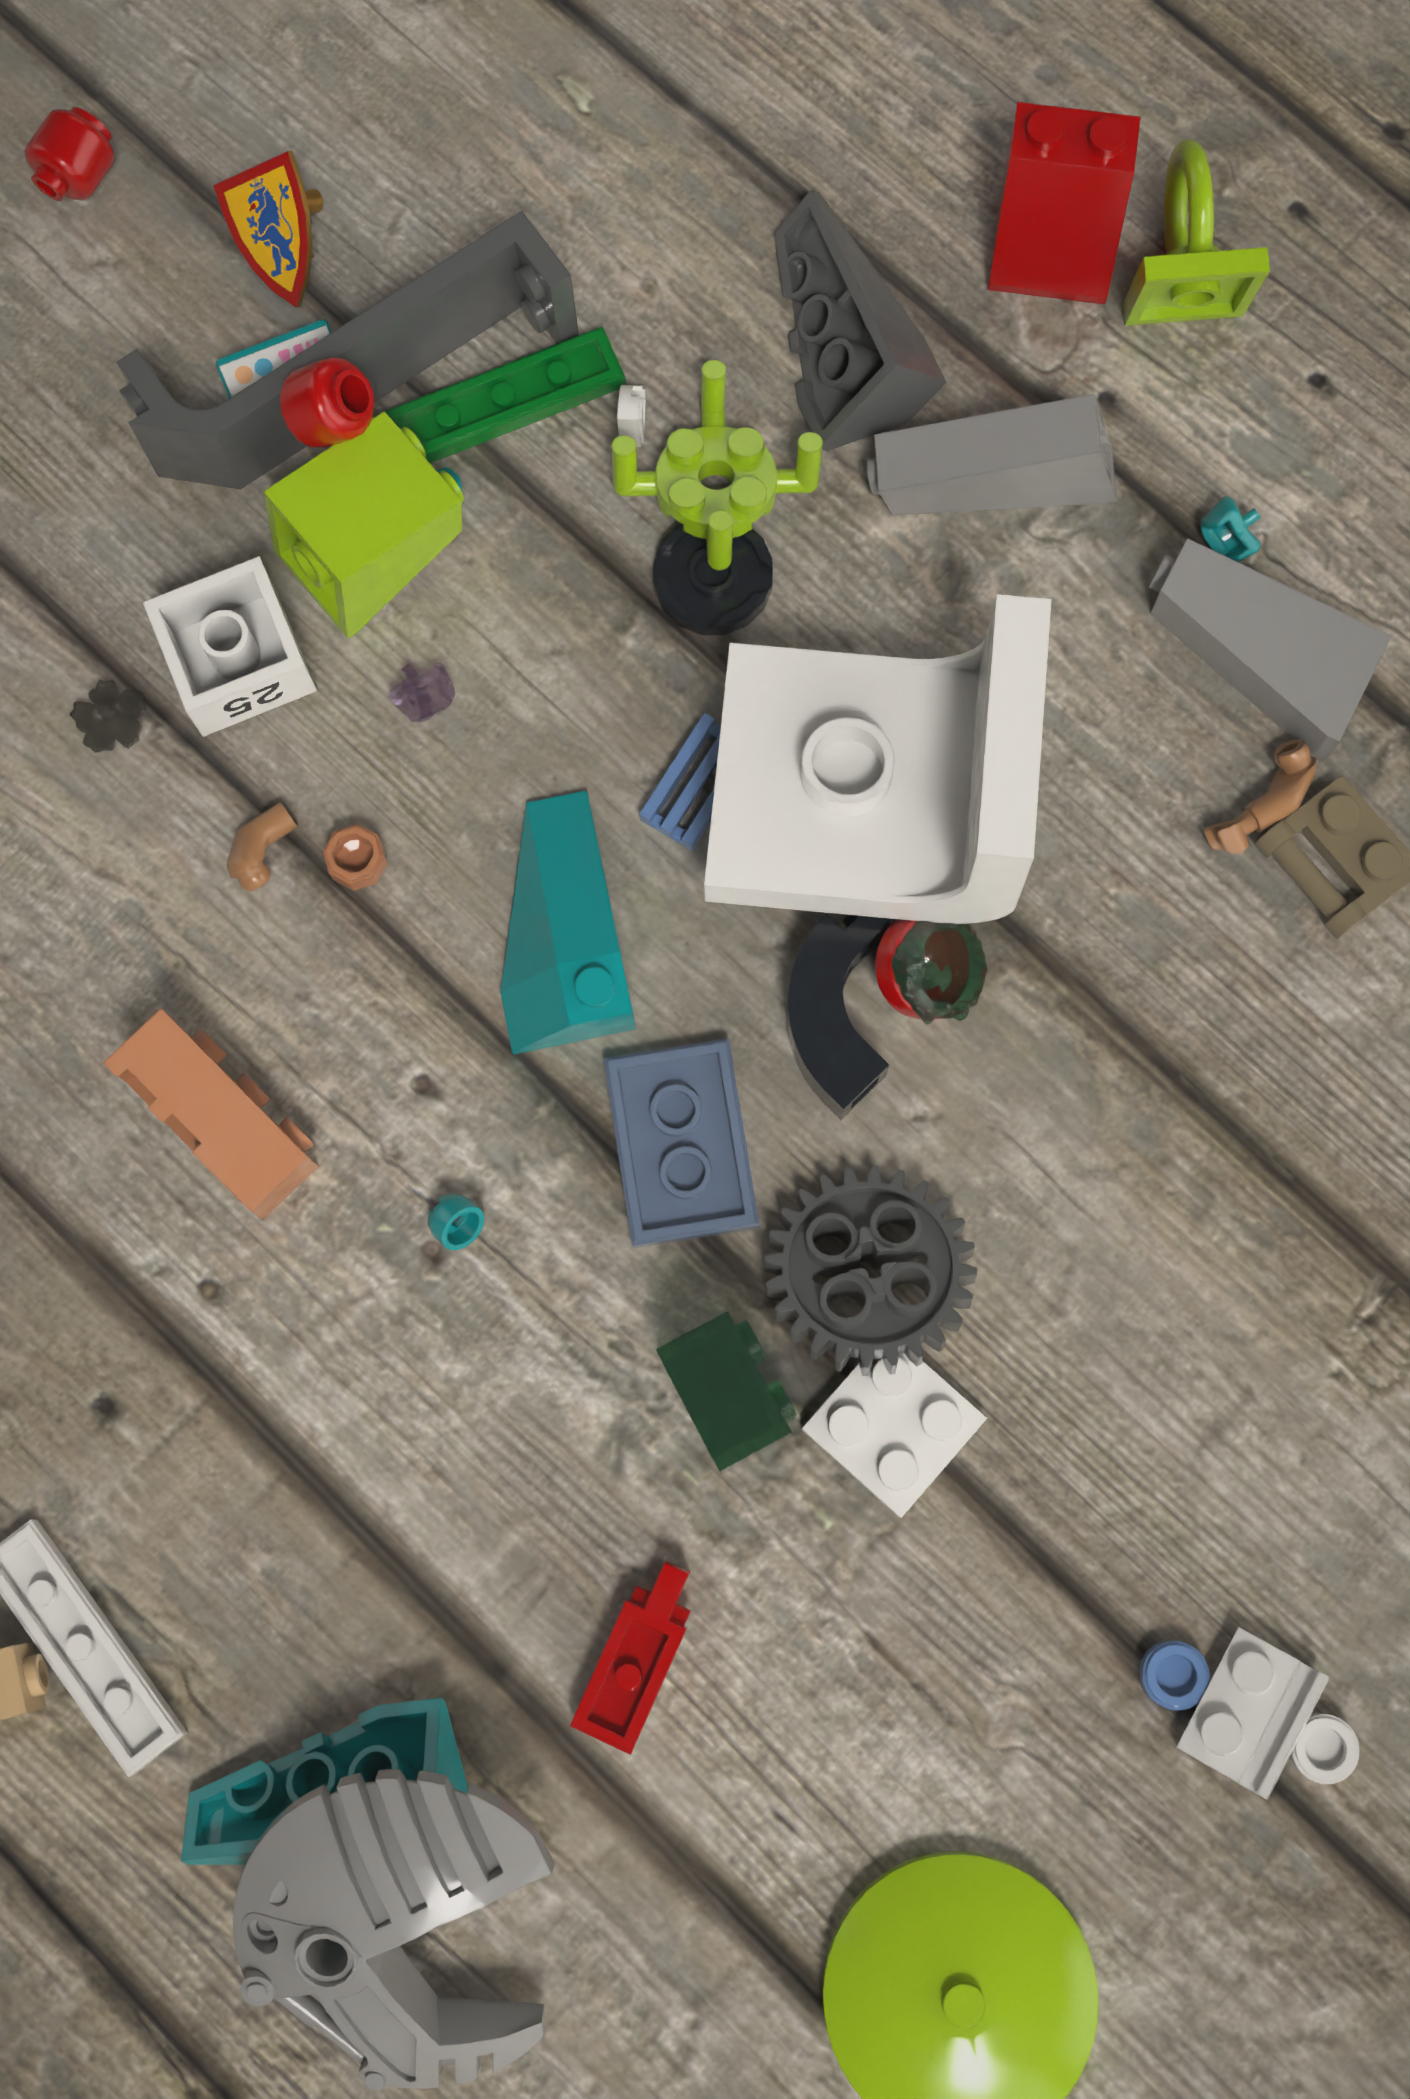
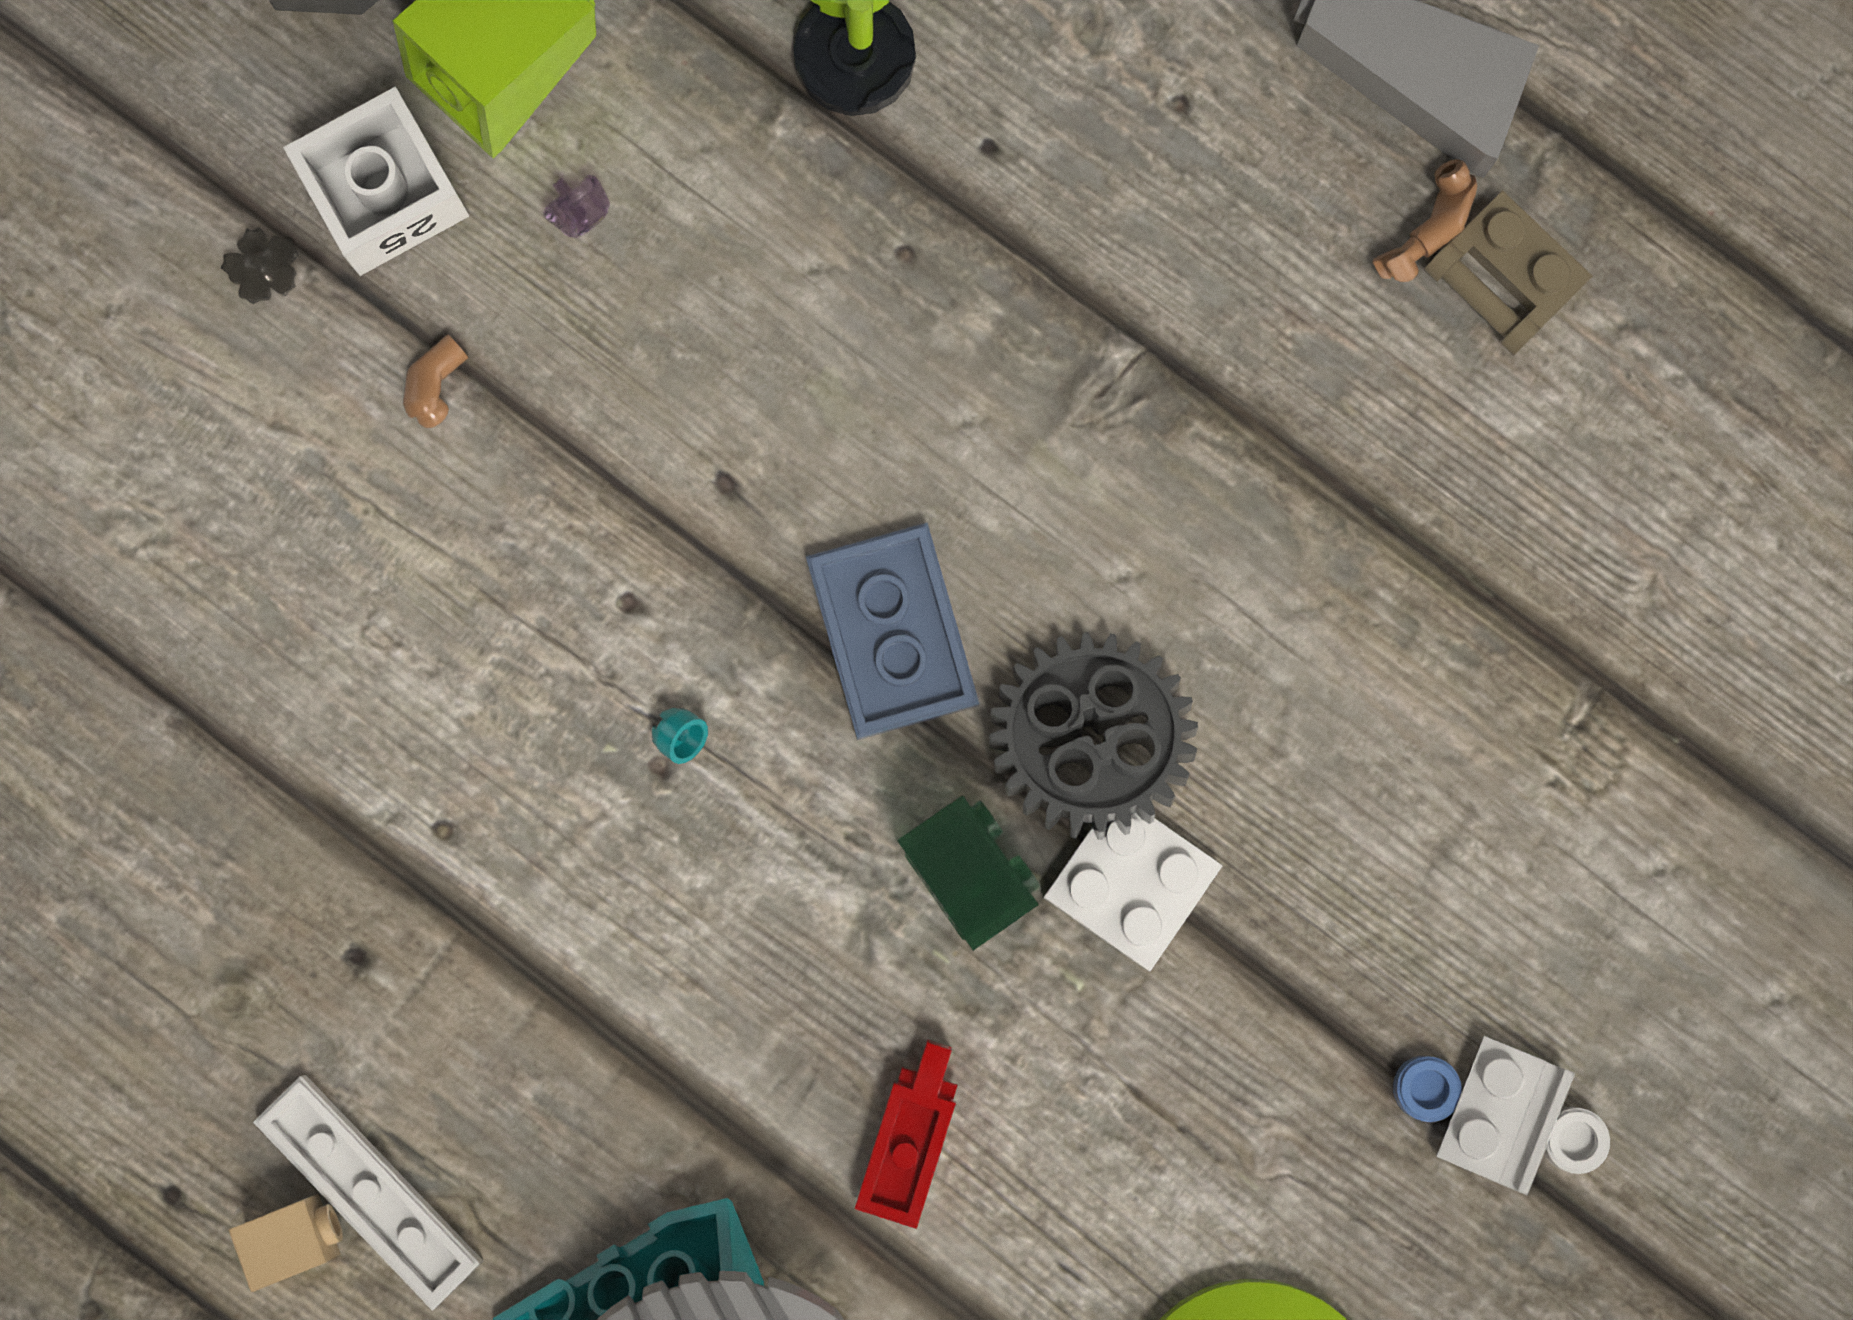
camera: 15 degrees left, 5 degrees up
nougat wedge [103,1008,319,1220] -> none
nougat tile [323,824,388,891] -> none
teal wedge [500,790,636,1055] -> none
medium blue tile [639,713,721,851] -> none
white piece [704,594,1052,924] -> none
black arch [787,914,897,1120] -> none
hair [873,919,988,1024] -> none

